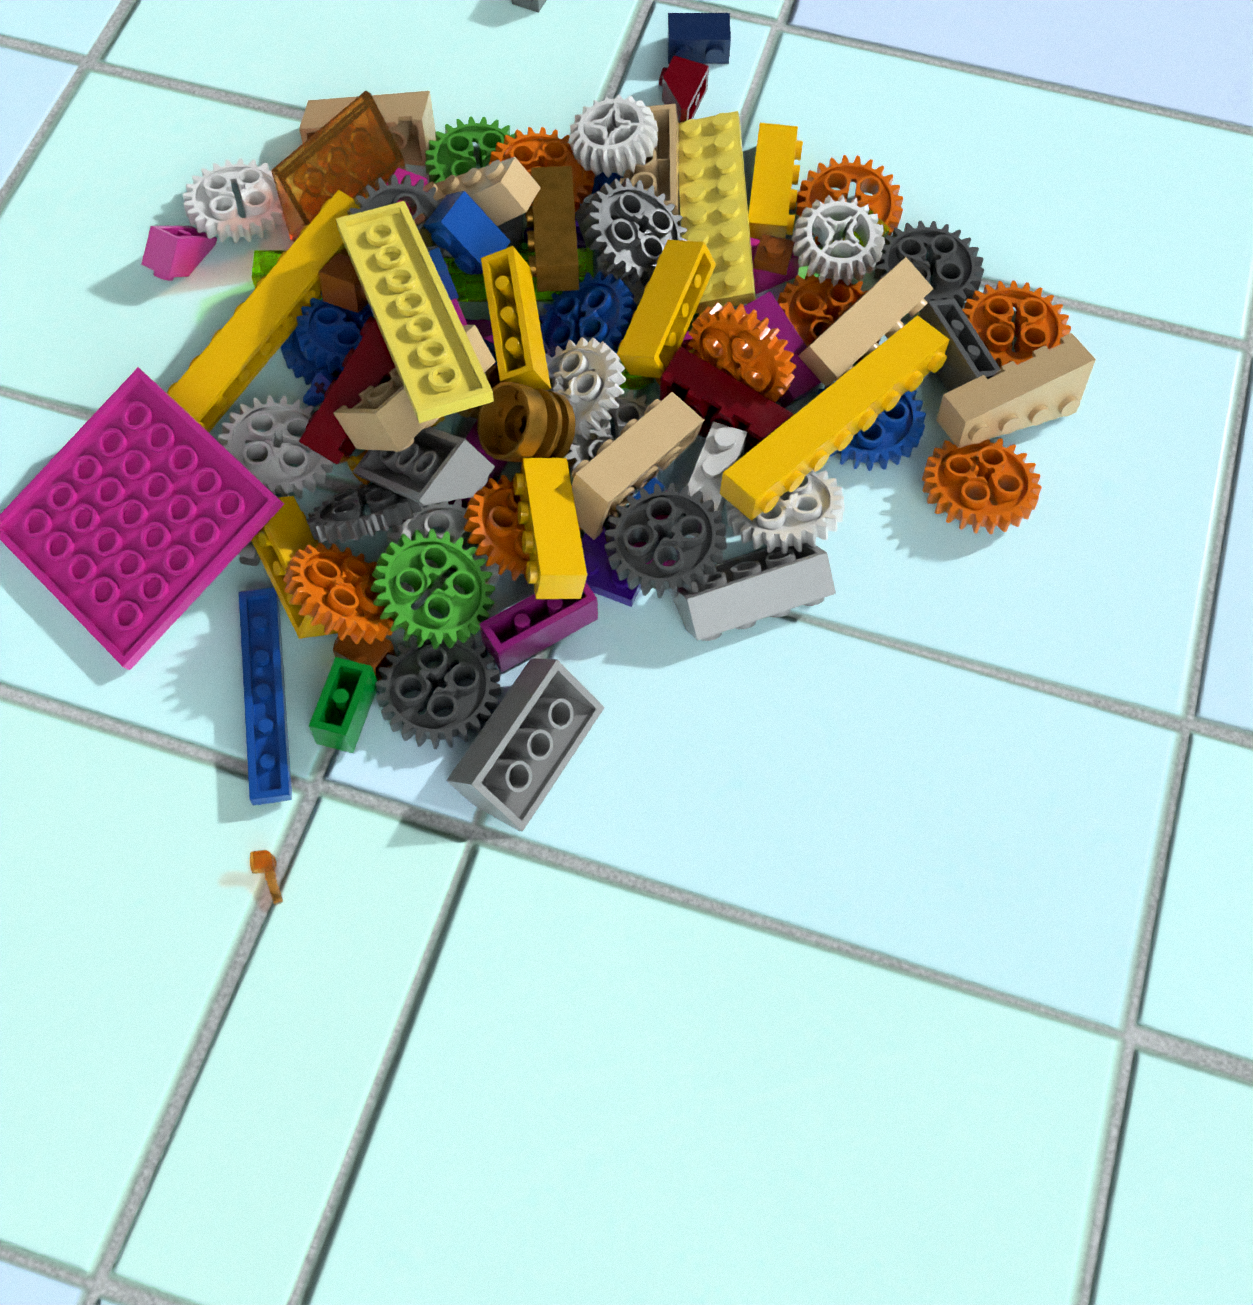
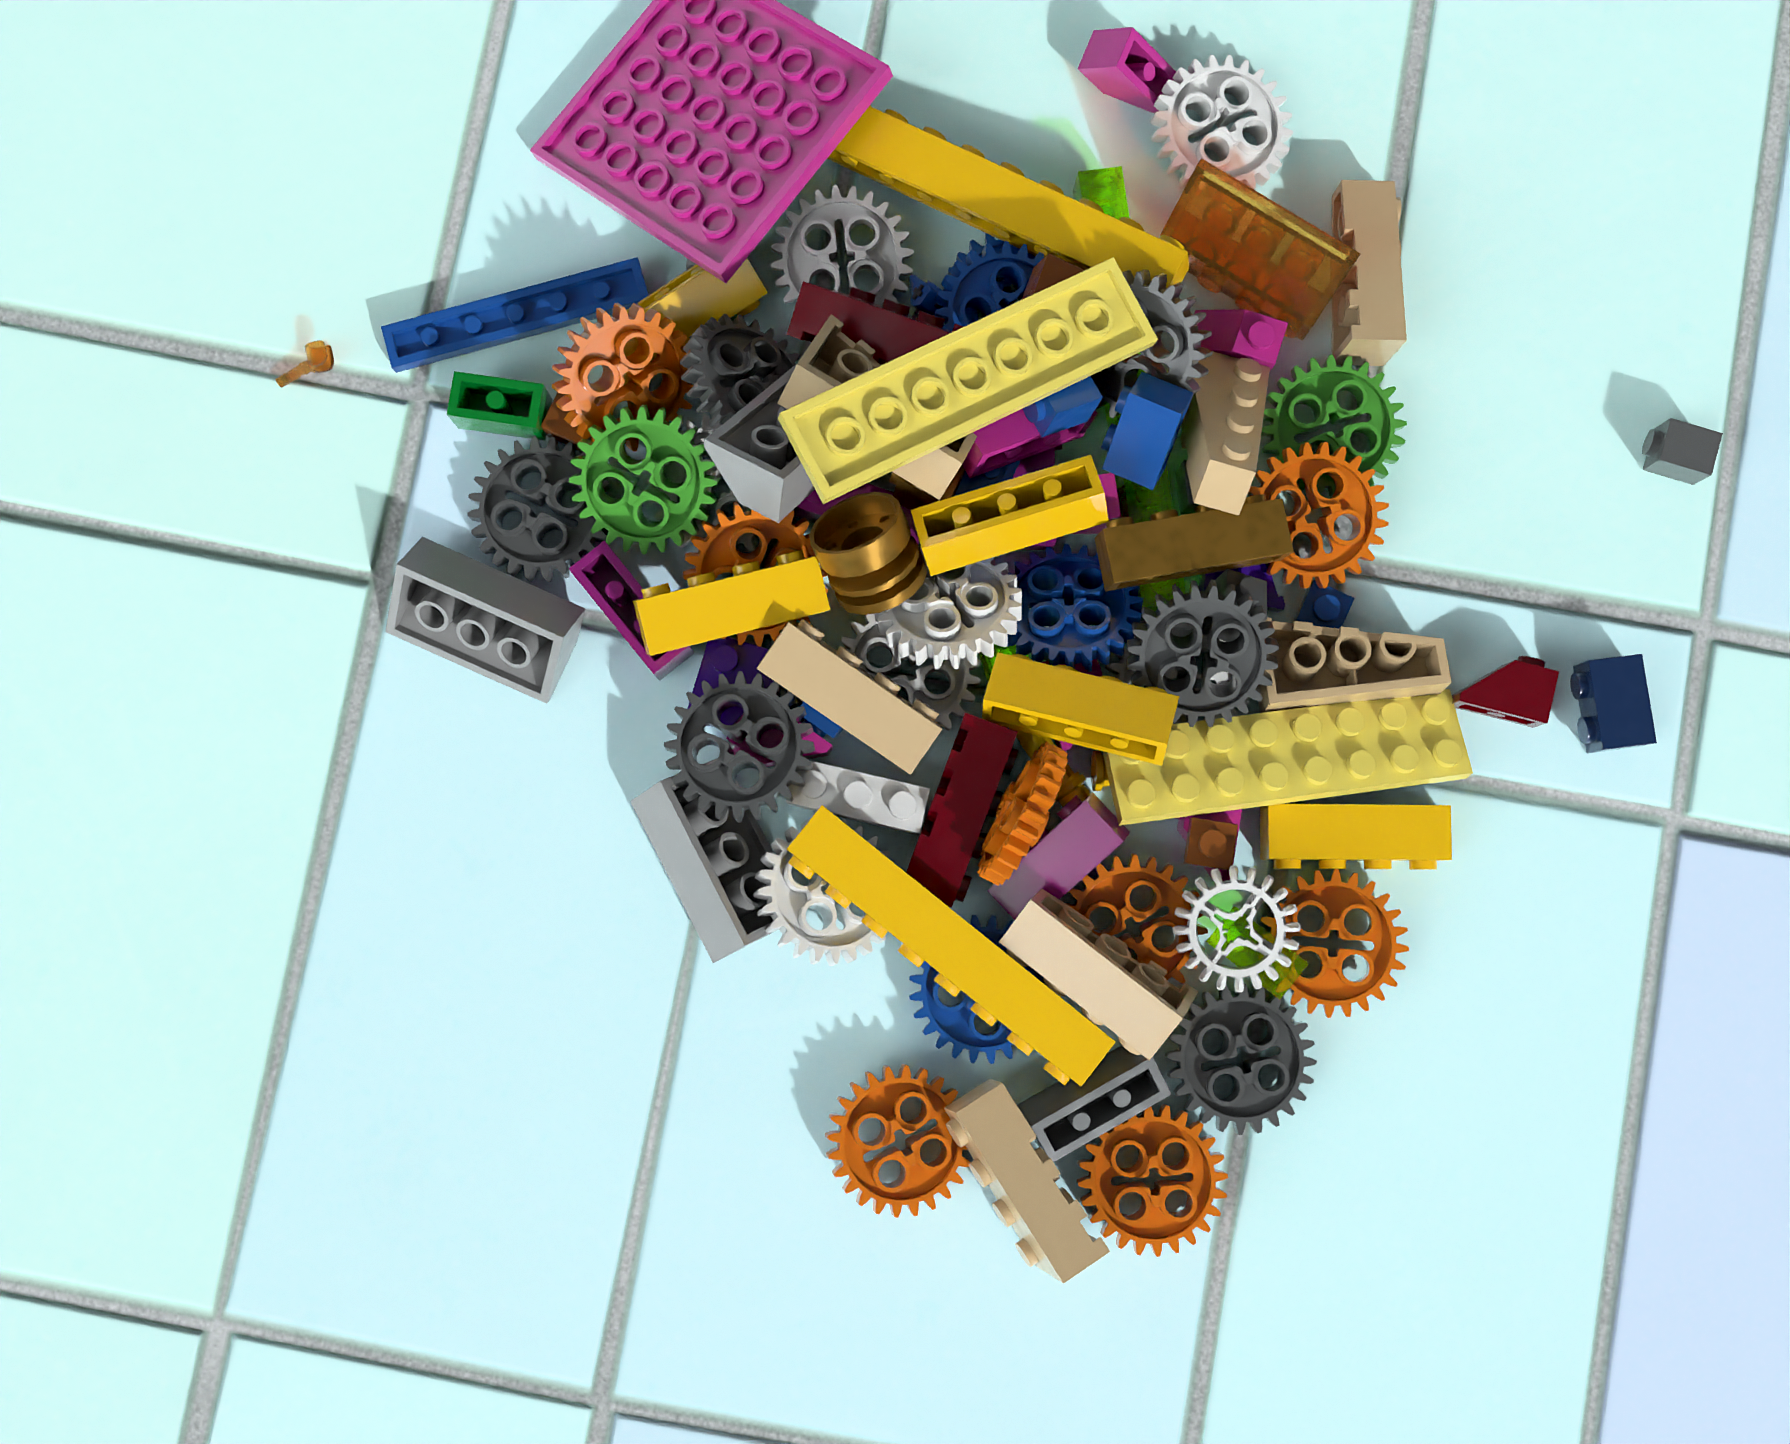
camera: 80 degrees right, 20 degrees up
white gear [569,94,658,178] -> none

